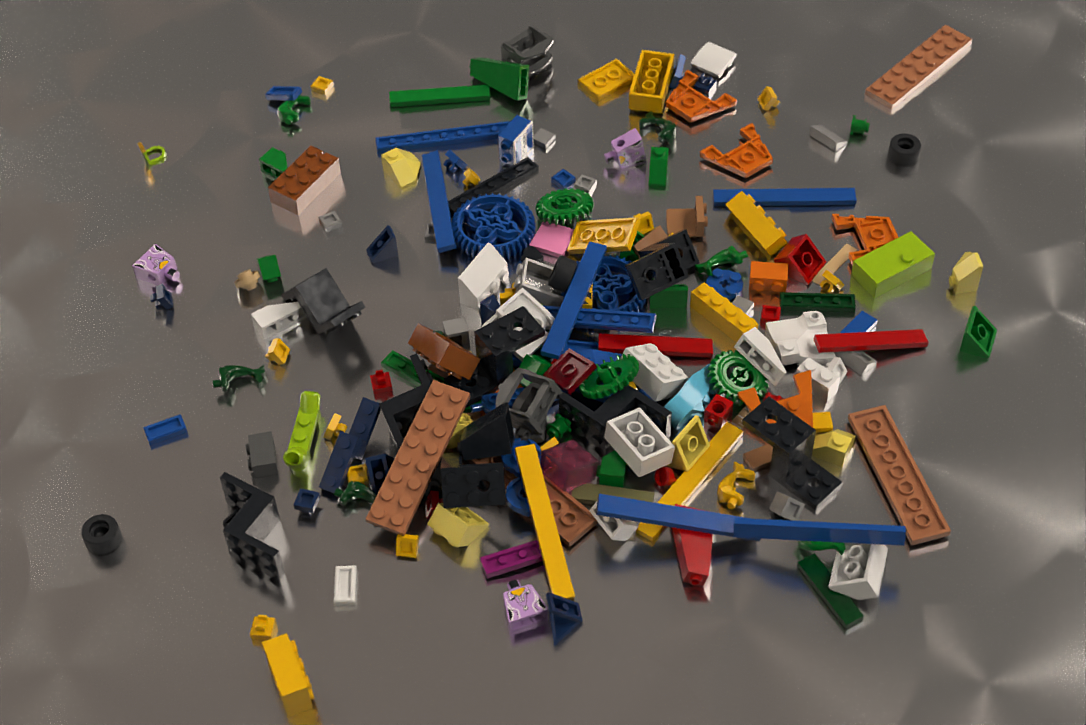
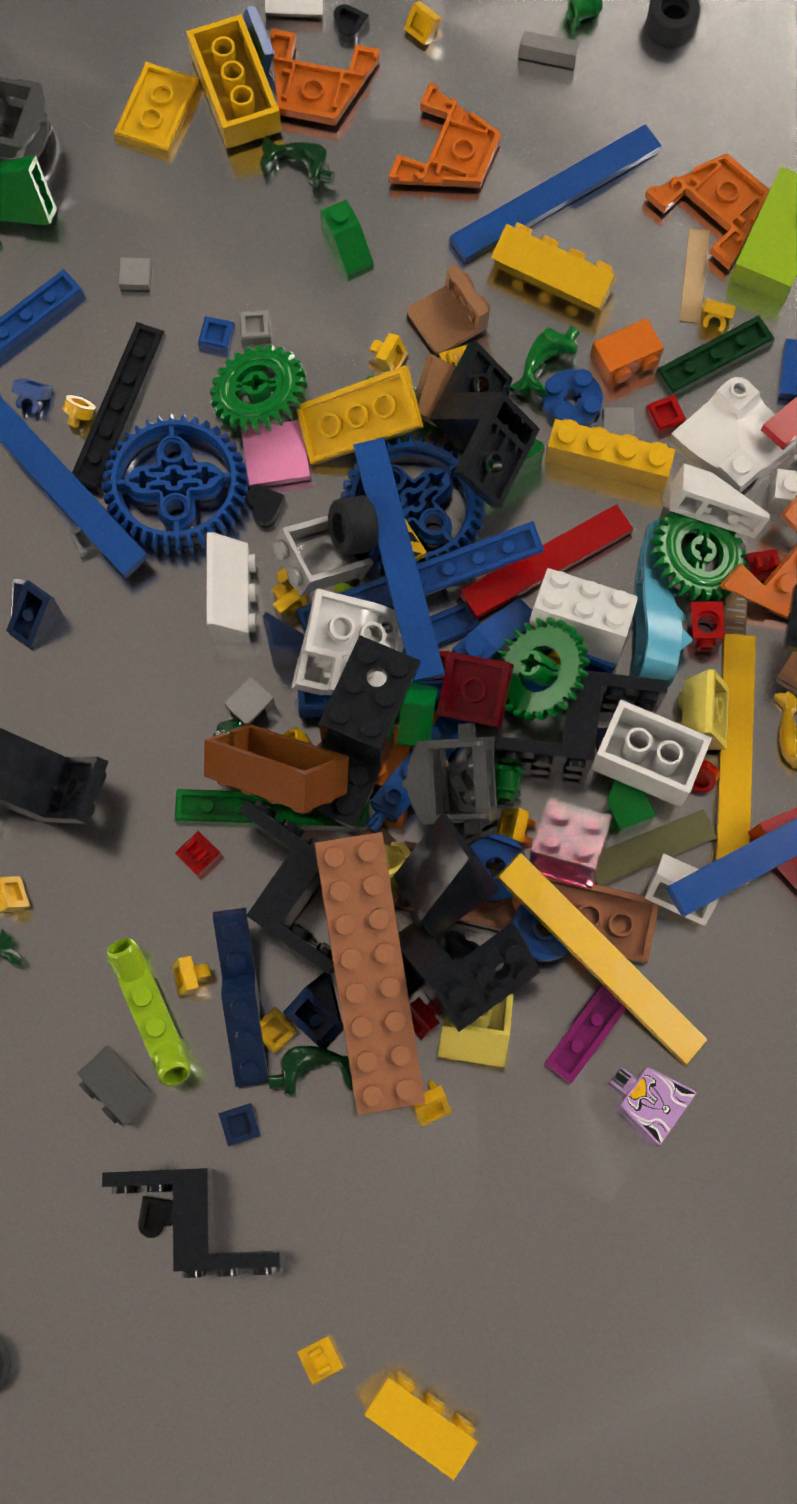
camera: 35 degrees left, 25 degrees up
white tile [334,566,357,606] -> none
piece [498,115,534,166] -> none
dark blue slope [546,592,583,646] -> none
lavender torso [604,128,646,168] -> none
dark blue tile [694,73,717,96] -> none
red slope [773,234,826,285] -> none
none -> black tile [333,4,369,43]

